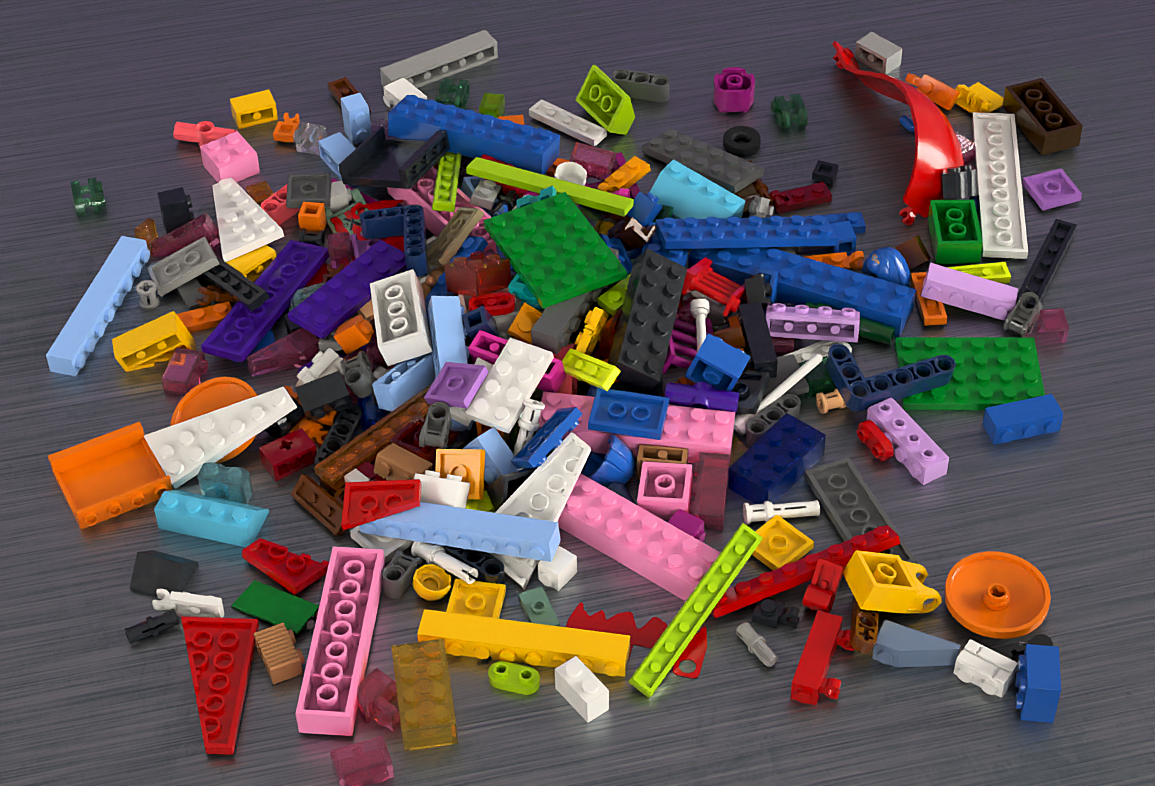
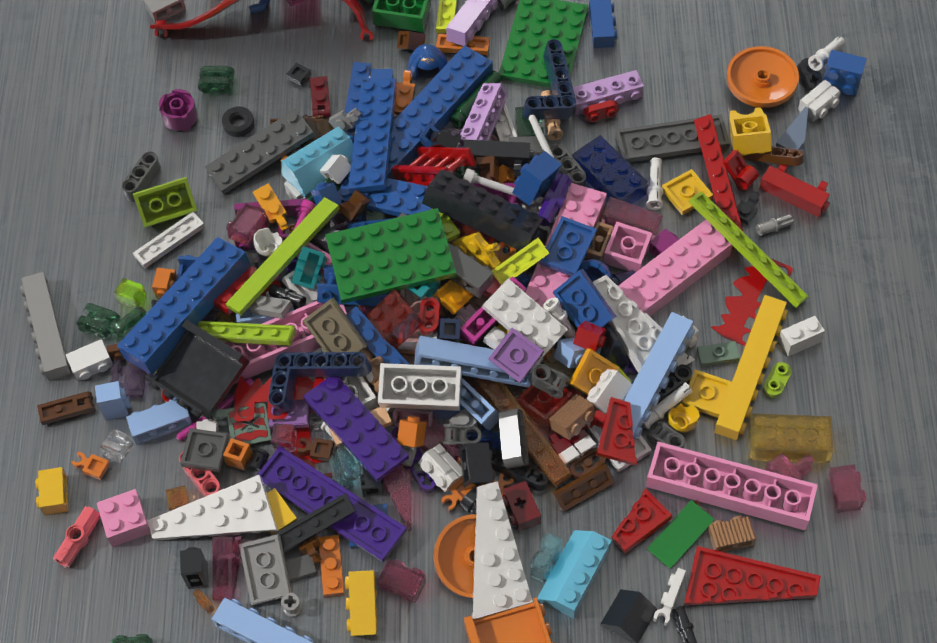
camera: 75 degrees left, 15 degrees up
none -> white brick [319,154,351,184]
none -> beam [499,408,528,469]
none -> red brick [573,321,607,352]
none -> white pin [808,37,845,71]

